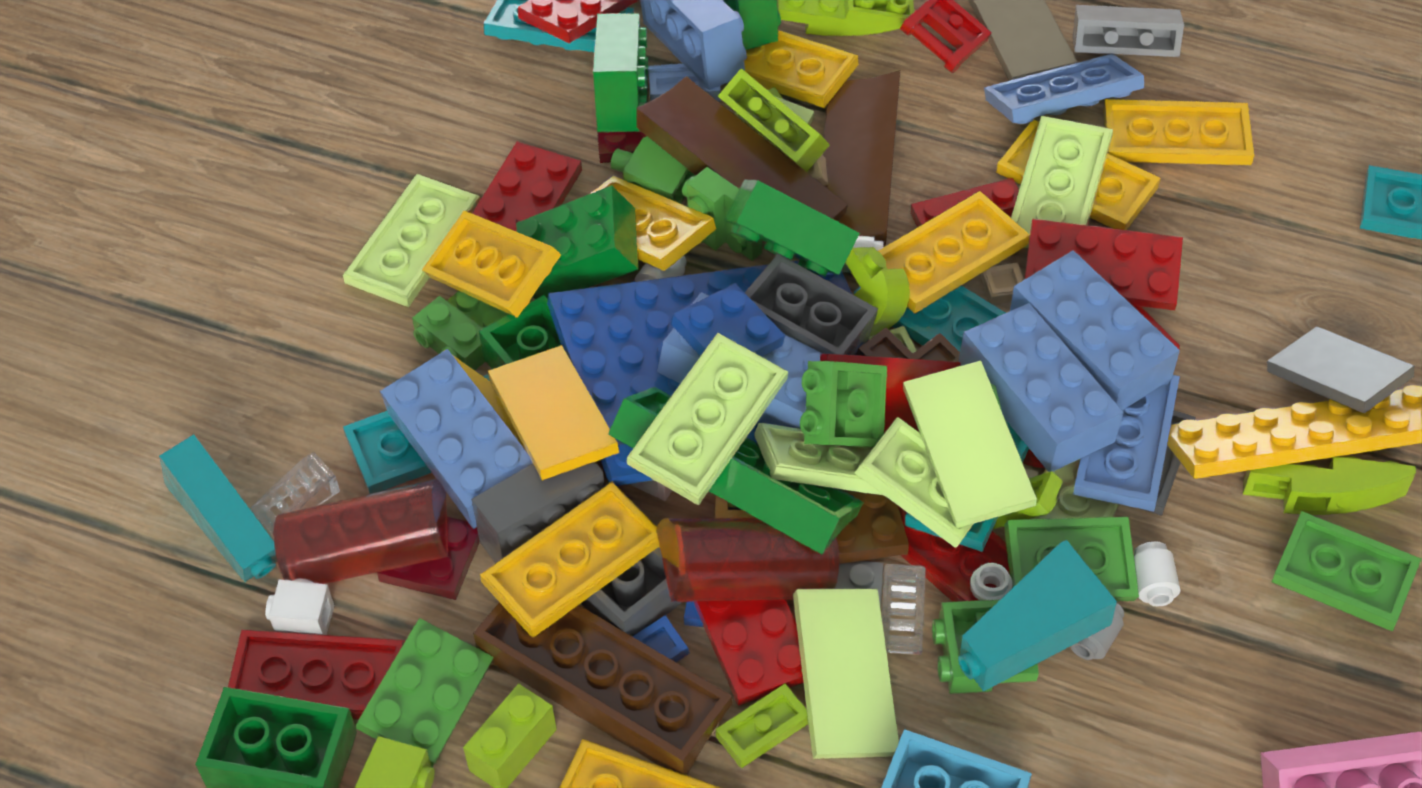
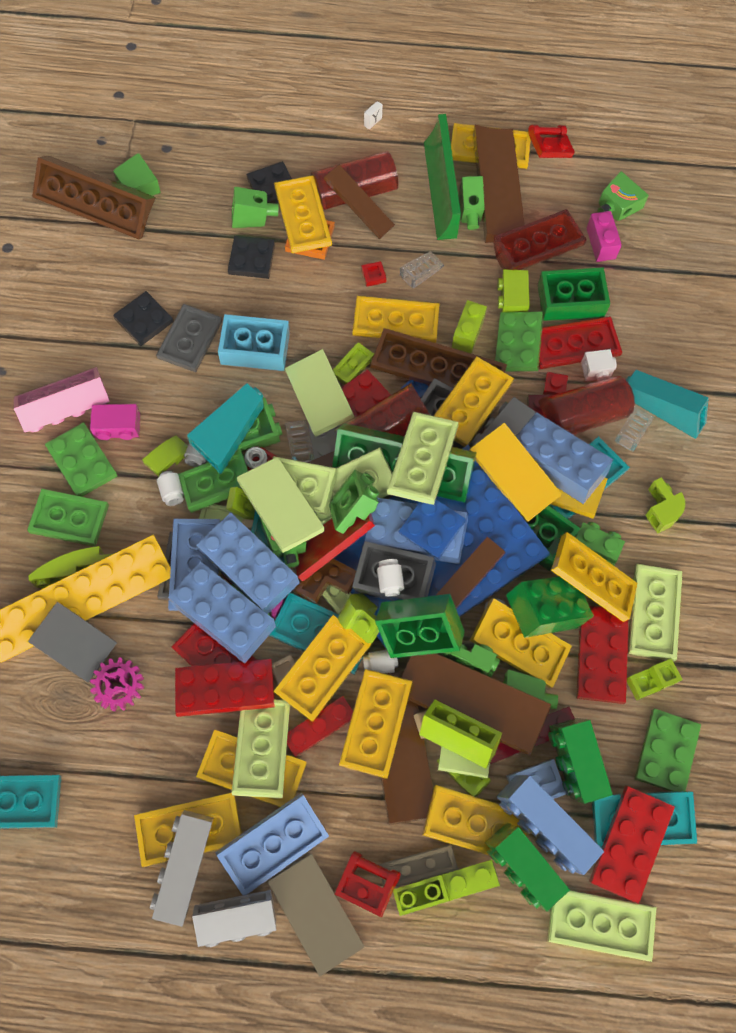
camera: 160 degrees right, 15 degrees up
none -> bright green plate [45,422,117,497]
none -> dark pink brick [90,404,140,440]
none -> dark pink gear [90,657,144,711]
none -> lime slope [142,436,188,477]
none -> light grey brick [150,810,213,927]
none -> yellow tile [339,669,412,779]
none -> white brick [377,559,404,597]
none -> dark tan tile [378,844,458,888]
none -> reddish brown tile [435,537,506,609]
none -> red plate [543,372,568,395]
none -> lime slope [627,658,683,701]
none -> bright green plate [634,708,701,792]
none -> lime brick [645,477,685,534]

